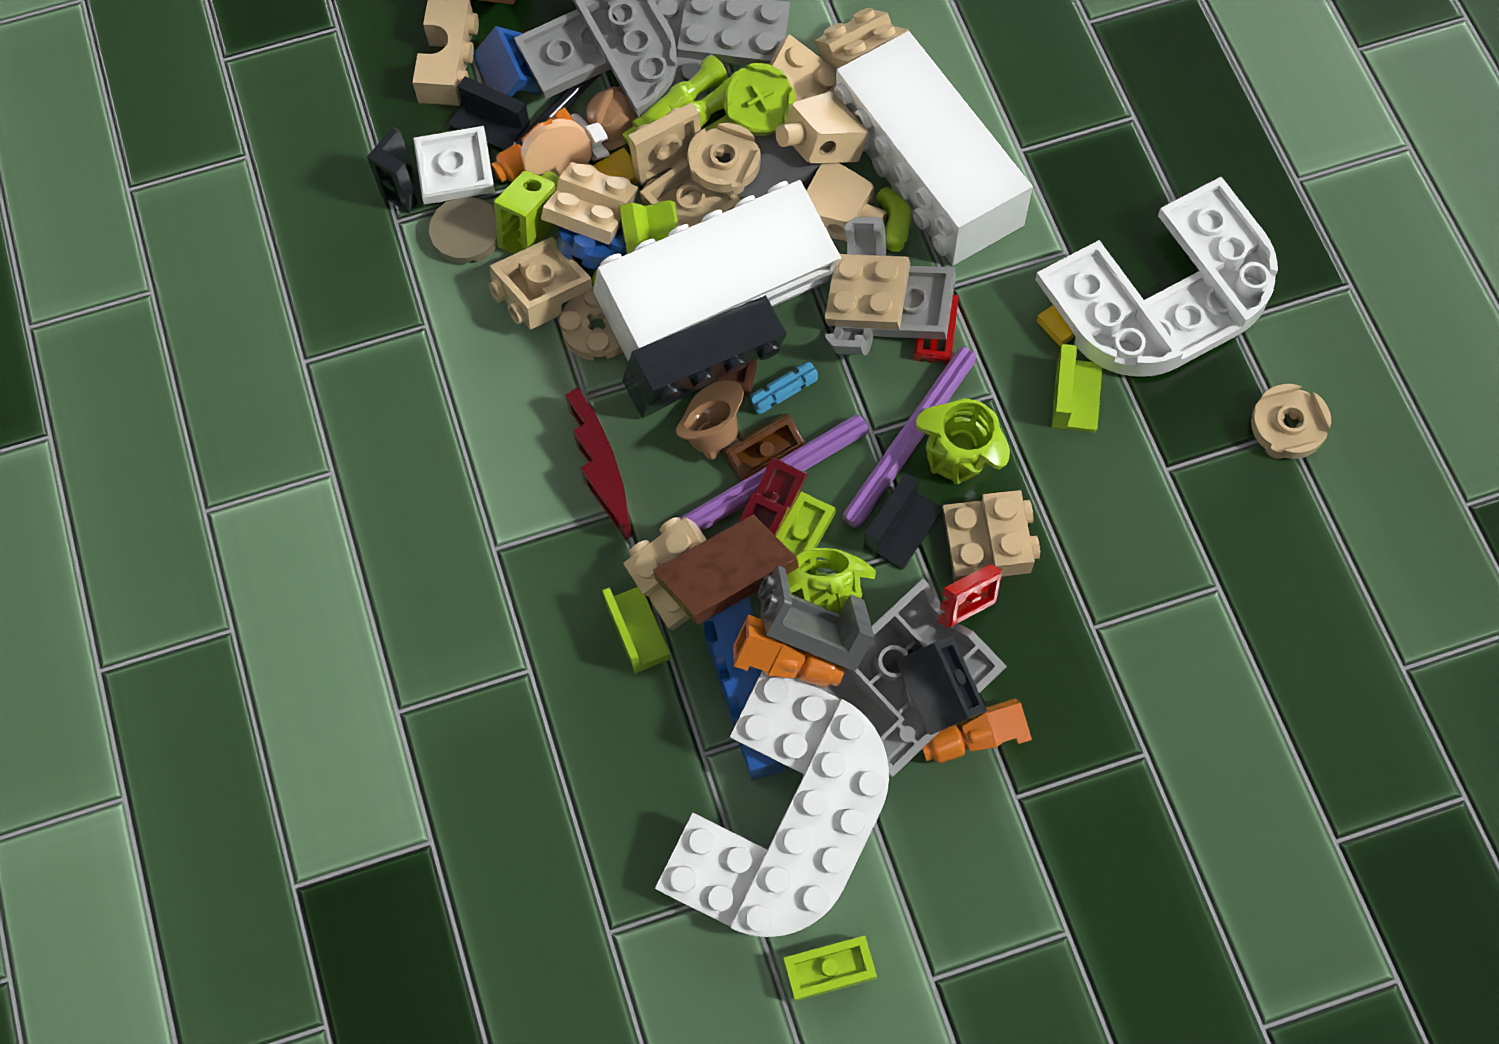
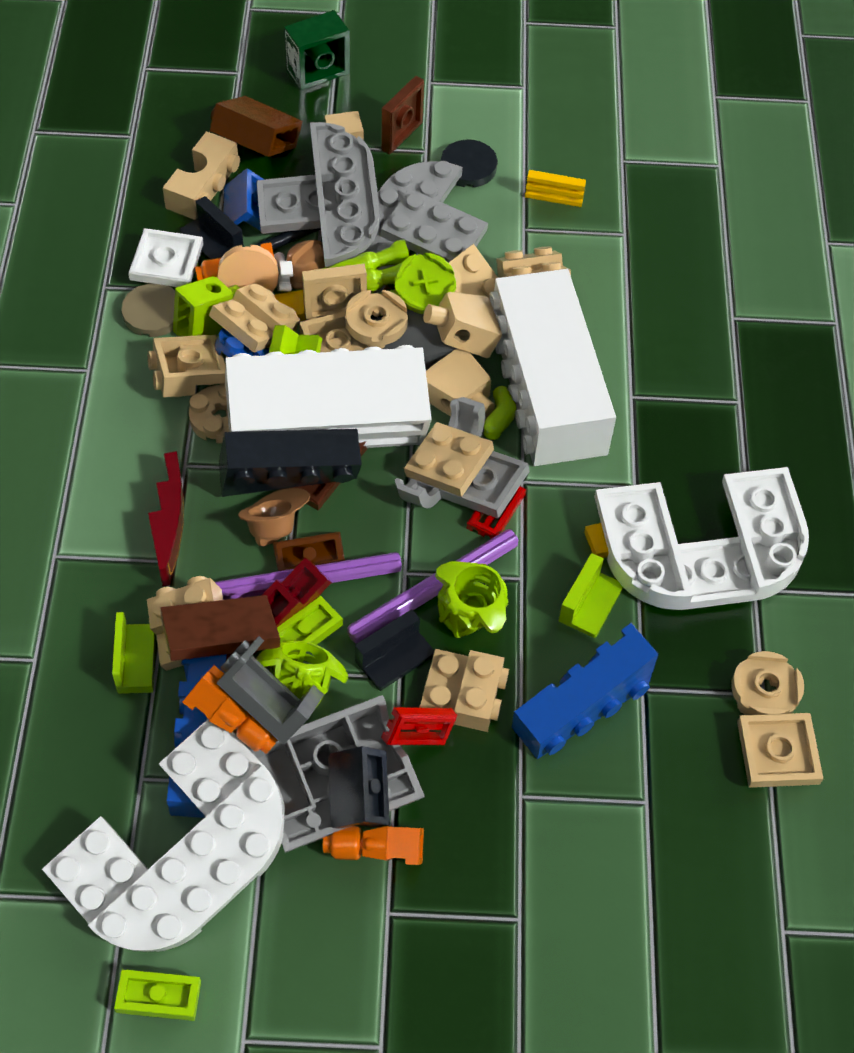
camera: 15 degrees right, 10 degrees down
black panel [367,127,418,213] -> none
dark azure axle [750,362,818,414] -> none
none -> blue wedge [512,623,658,759]
none -> tan plate [737,713,823,788]

